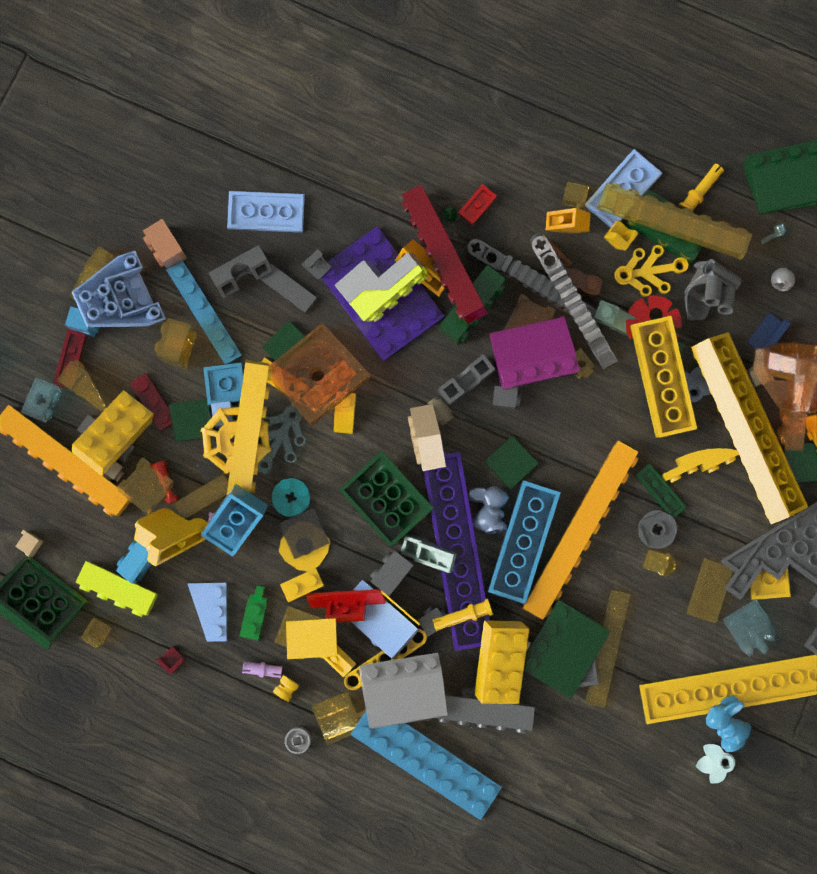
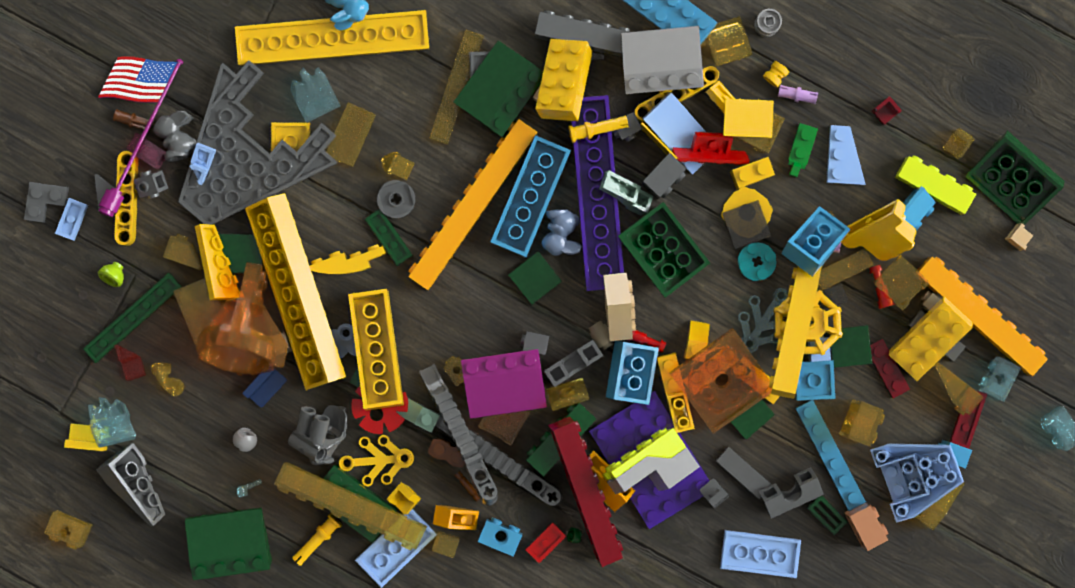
camera: 170 degrees left, 5 degrees up
none -> dark azure brick [478,517,522,556]
none -> clear yellow tile [546,378,590,411]
none -> dark azure slope [606,341,659,405]
none -> red piece [627,330,666,353]
none -> yellow slope [657,353,695,433]
none -> dark green tile [806,496,847,535]

